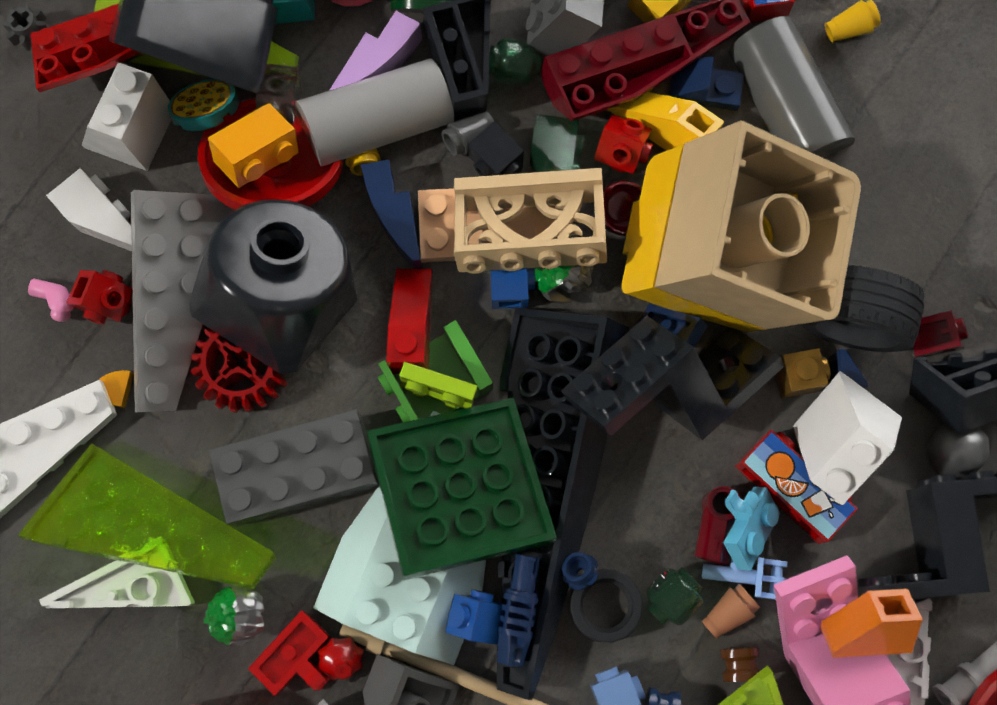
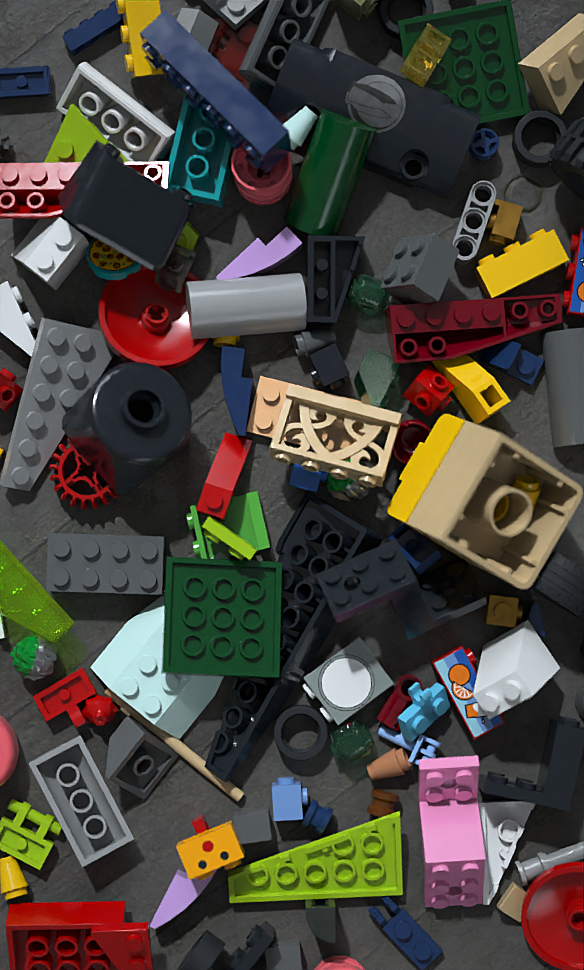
camera: 20 degrees right, 10 degrees up
light orange brick [208,103,299,188] -> none
blue brick [445,589,505,645] -> none
dark blue hinge [497,554,540,667] -> none
dark blue plate [562,552,599,590] -> none
orange slope [820,589,923,658] -> none
none -> panel [302,636,394,725]

